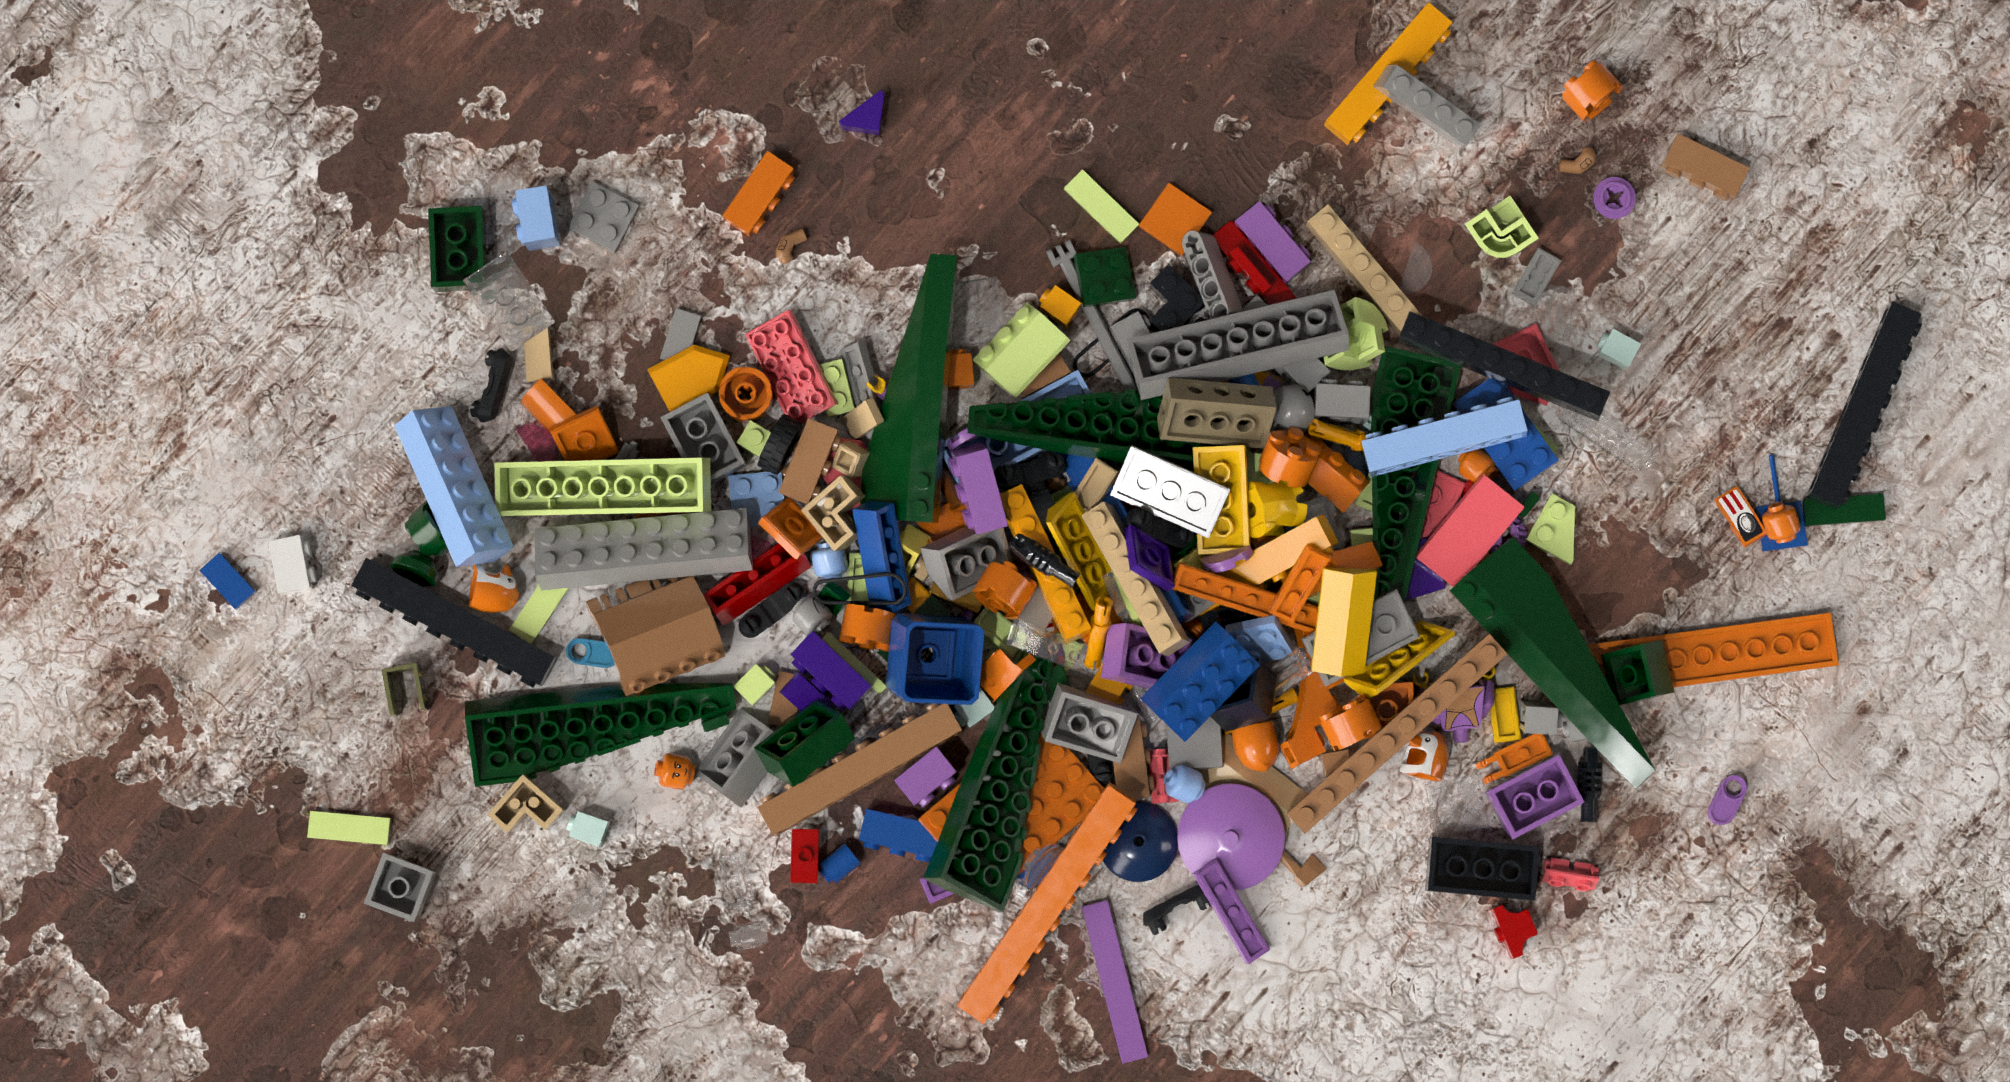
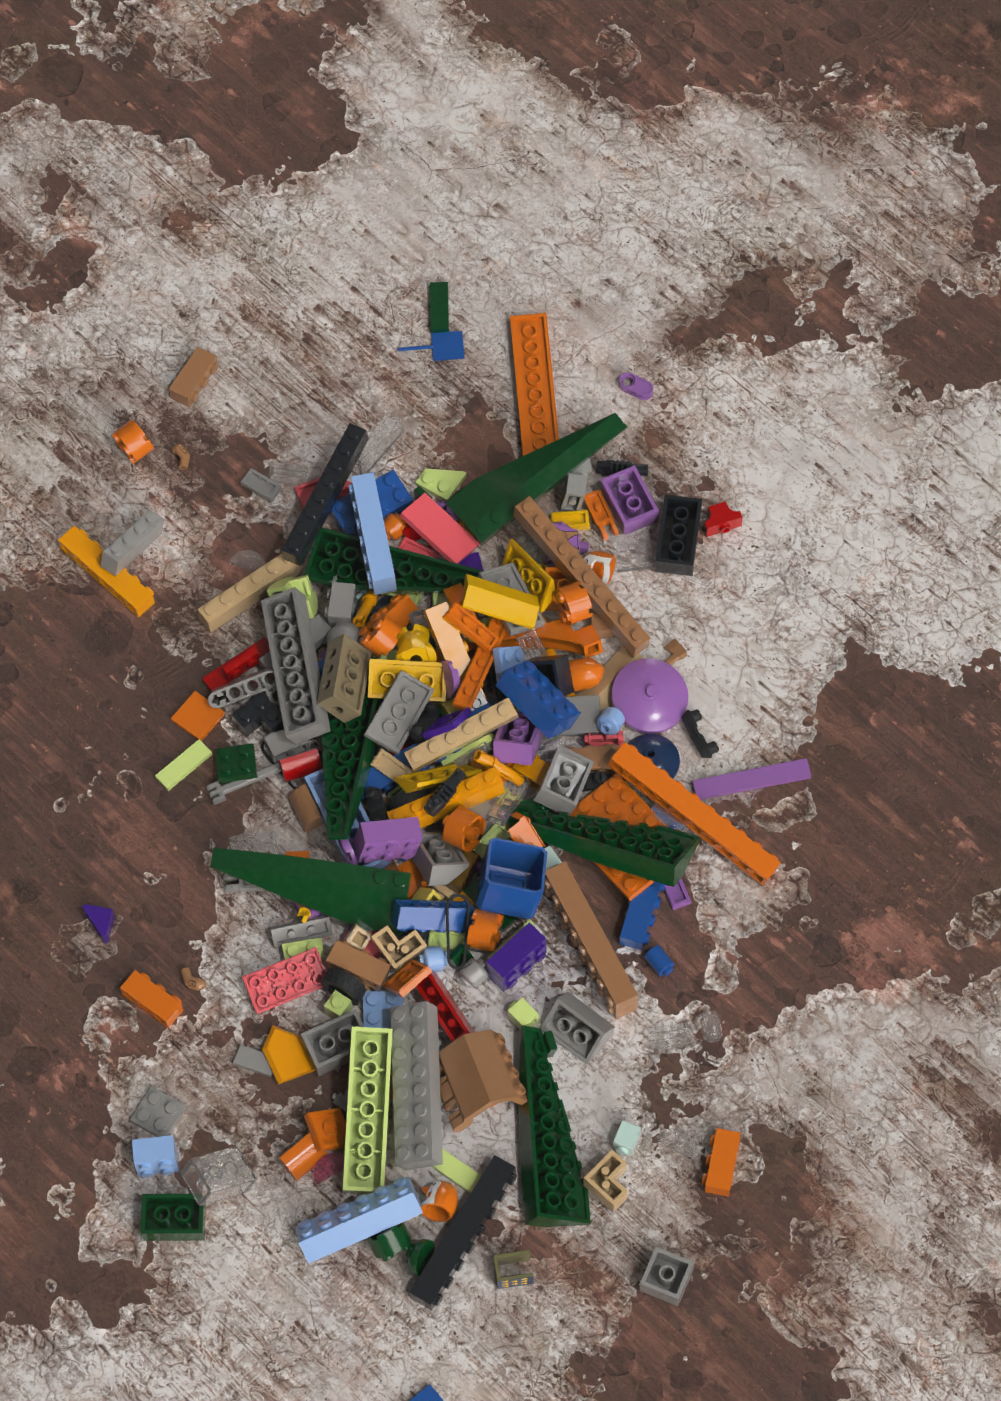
camera: 85 degrees left, 20 degrees down
white brick [268,535,316,595] -> none
yellowish green tile [307,811,391,845] -> none
black piece [470,348,513,423] -> none
tan slope [523,326,554,382] -> none
dark azure piece [566,638,615,668] -> none
orange head [654,753,695,790] -> none
orange brick [719,367,774,424] -> none
black piece [738,582,805,638] -> none
dark green brick [754,700,855,787] -> none
medium nougat tile [768,671,805,726] -> none
dark purple tile [780,672,837,711] -> none
red brick [790,829,820,884] -> none
tan tile [842,398,884,440] -> none
medium lavender brick [894,747,957,808] -> none
yellowish green slope [973,303,1070,398] -> none
light orange brick [1039,285,1081,328] -> none
medium lavender tile [1192,859,1270,964] -> none
medium lavender brick [1234,201,1311,284] -> none
yellowish green brick [1465,196,1539,258] -> none
coral hinge [1541,857,1599,891] -> none
medium lavender gear [1593,177,1636,220] -> none
light aqua brick [1597,329,1641,370] -> none
dark green slope [1601,640,1674,705] -> none
slope [1714,486,1767,548] -> none
orange head [1762,502,1801,543] -> none
black brick [1806,301,1922,510] -> none
none -> red brick [278,749,322,783]
none -> orange brick [702,1128,741,1197]

